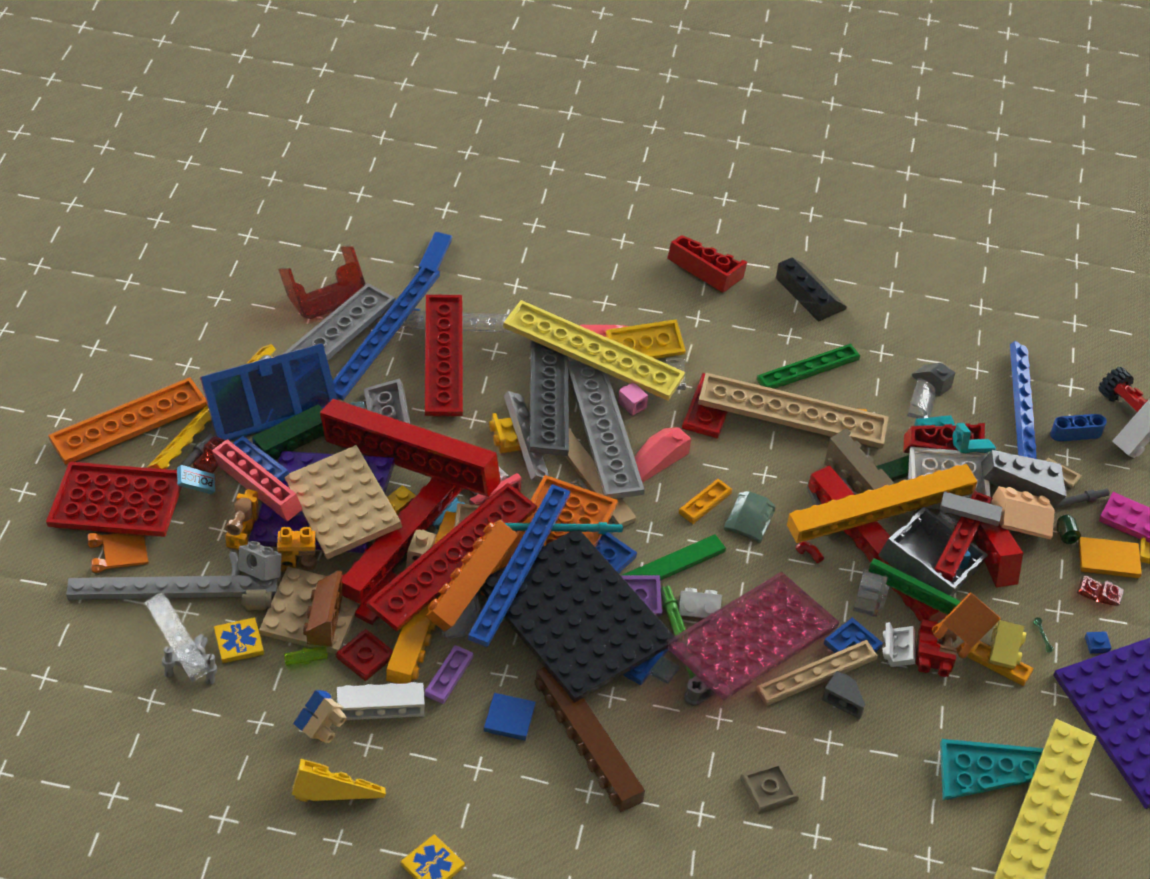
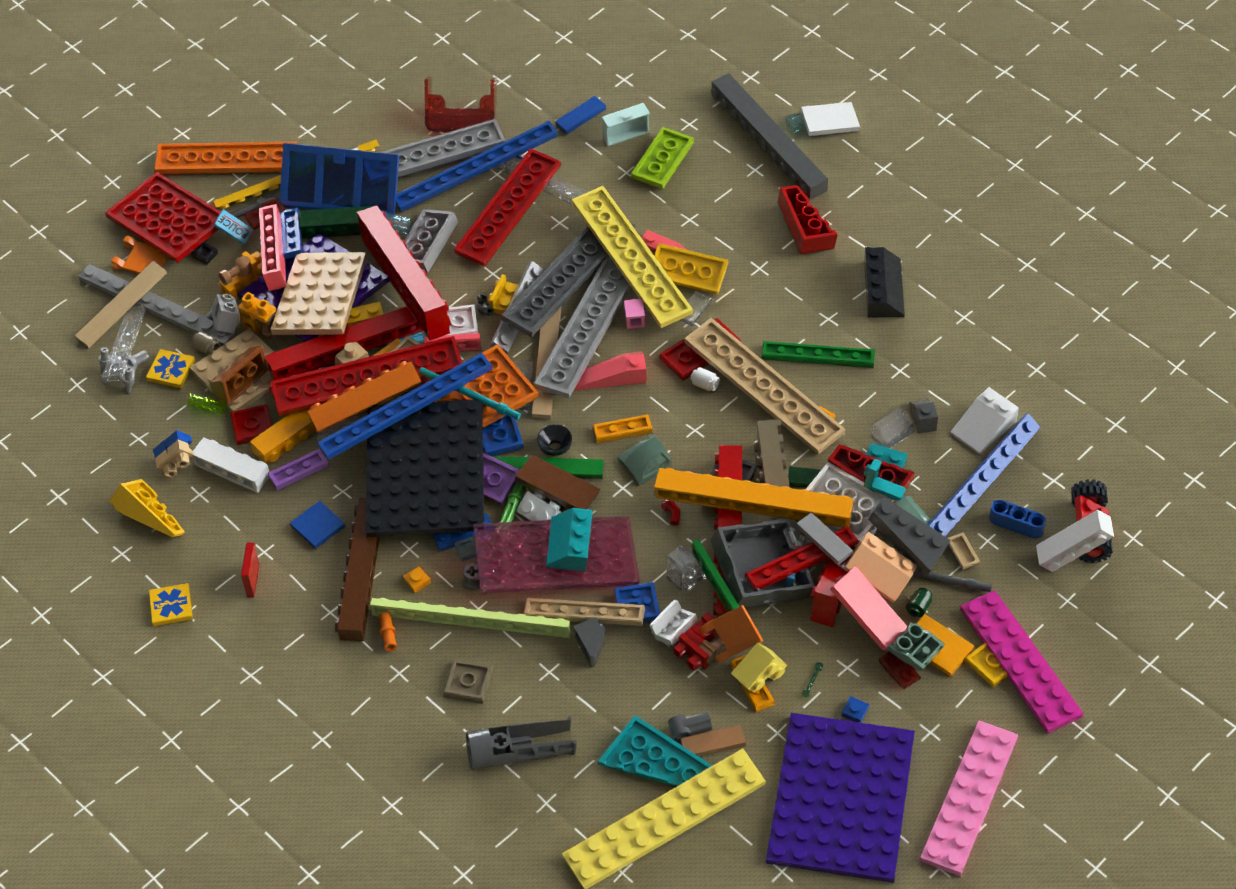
camera: 40 degrees right, 5 degrees up
none -> tan tile [75,261,167,348]
none -> black tile [192,242,218,265]
none -> red tile [241,542,260,597]
none -> yellowish green plate [370,598,571,638]
none -> orange pin [378,612,397,652]
none -> light orange plate [403,566,431,593]
none -> dark grey piece [466,716,577,770]
none -> pearl dark grey arm [477,294,494,316]
none -> reddish brown tile [514,455,600,509]
none -> black piece [537,424,572,456]
none -> teal slope [546,508,593,572]
none -> light aqua container [602,103,650,146]
none -> lime plate [631,127,694,189]
none -> dark grey piece [668,712,712,743]
none -> medium nougat tile [680,725,746,757]
none -> white brick [691,367,720,391]
none -> dark grey brick [711,73,828,200]
none -> clear light blue tile [786,112,806,132]
none -> white tile [801,102,860,136]
none -> tile [830,566,907,651]
none -> sand green slope [886,622,945,671]
none -> white slope [950,387,1019,455]

